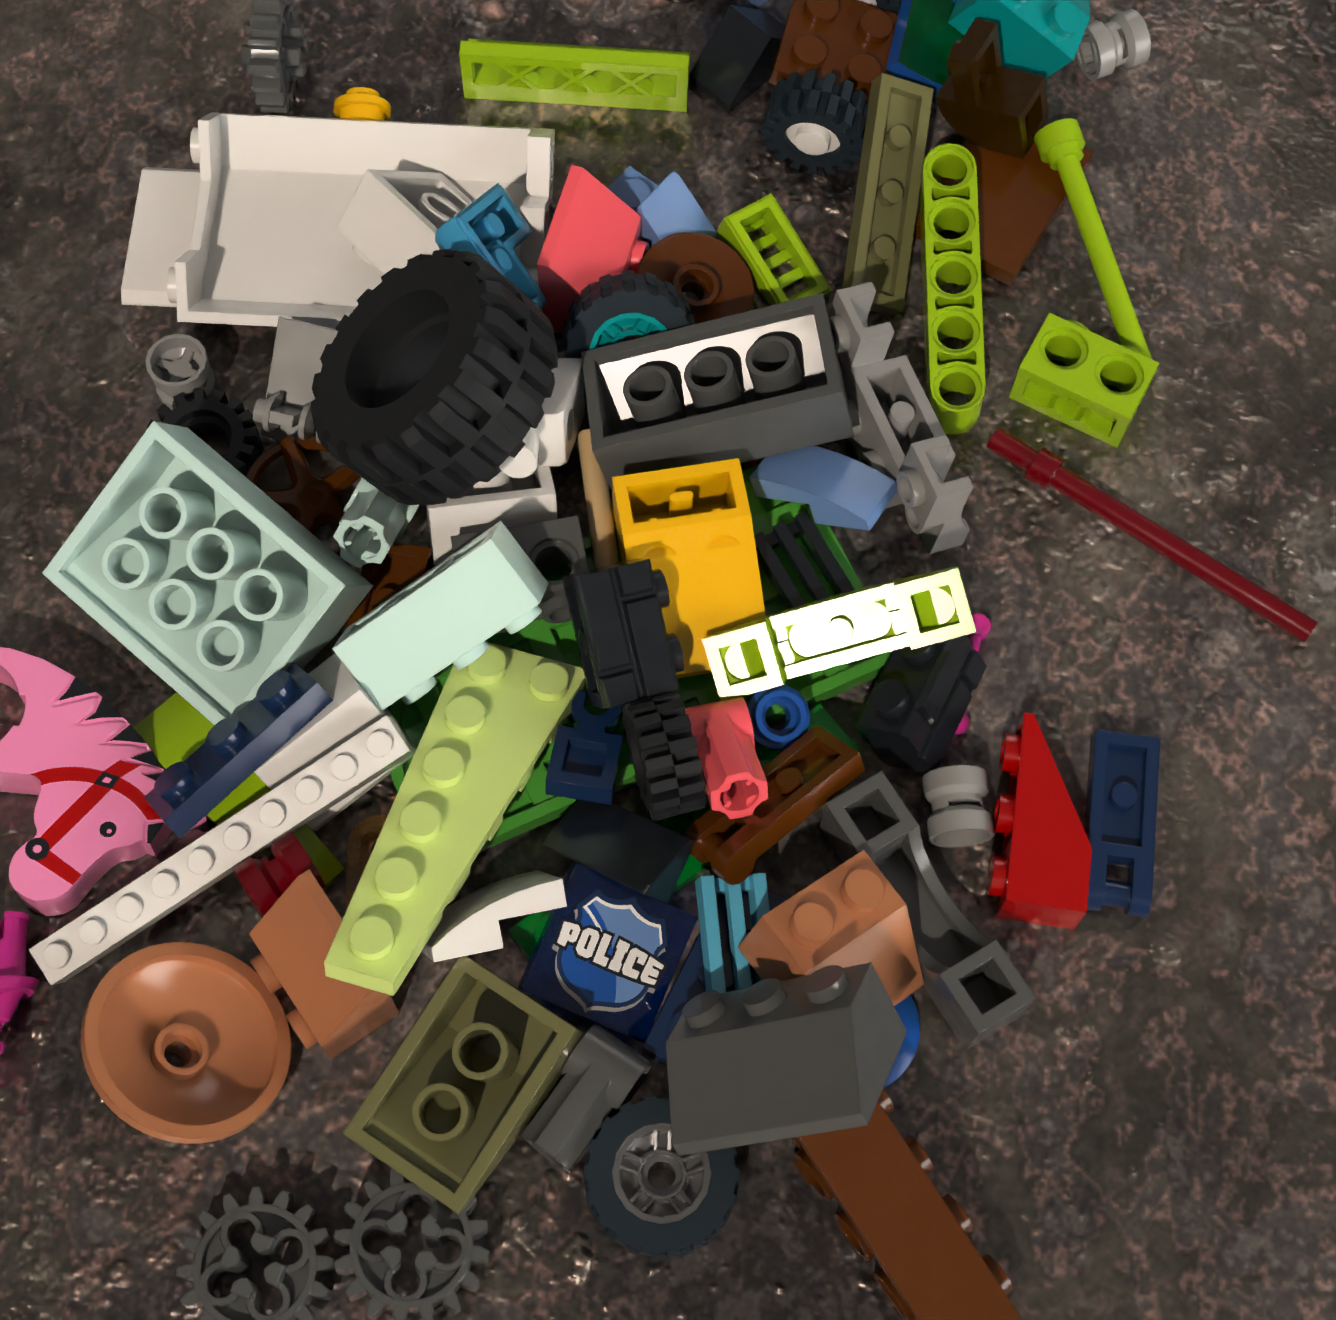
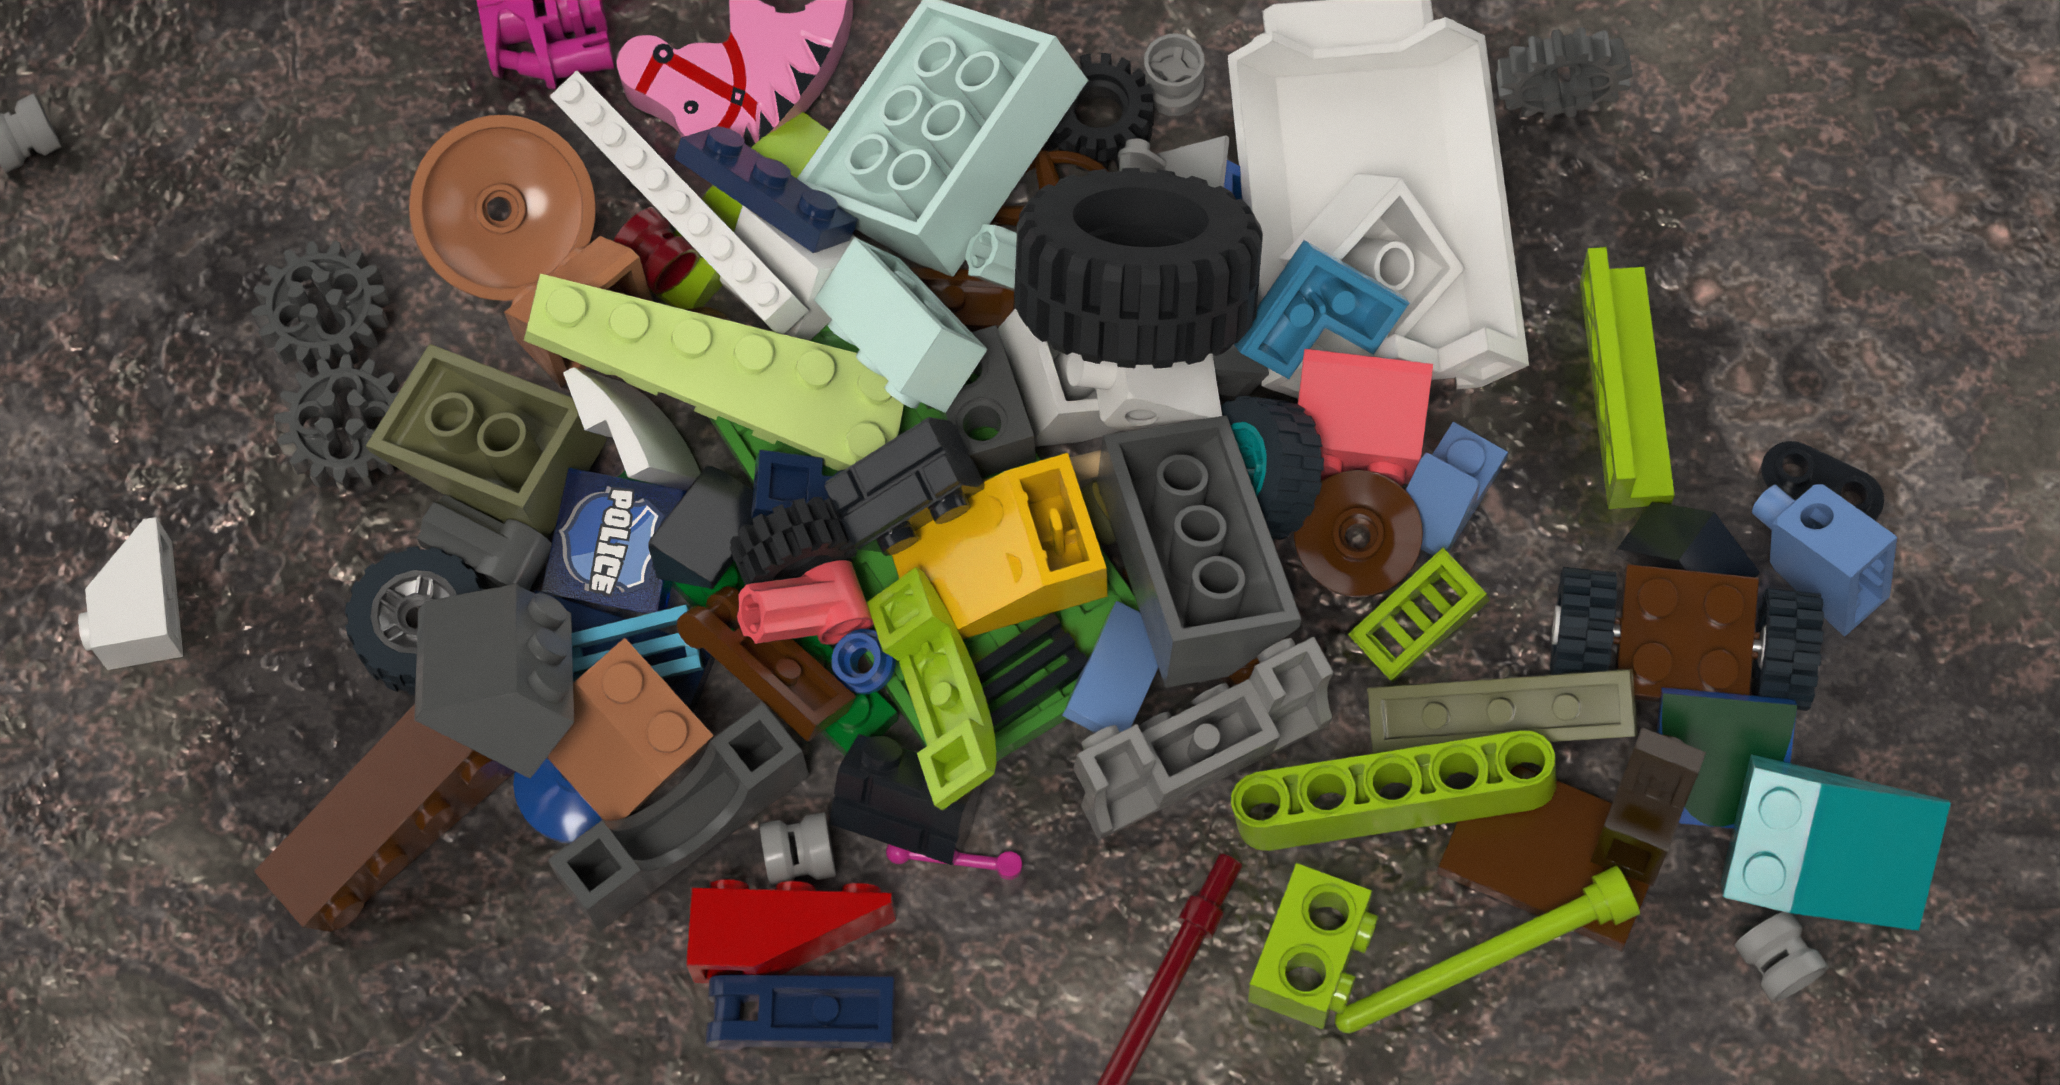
camera: 90 degrees right, 0 degrees up
yellow plate [333,87,391,121] -> none

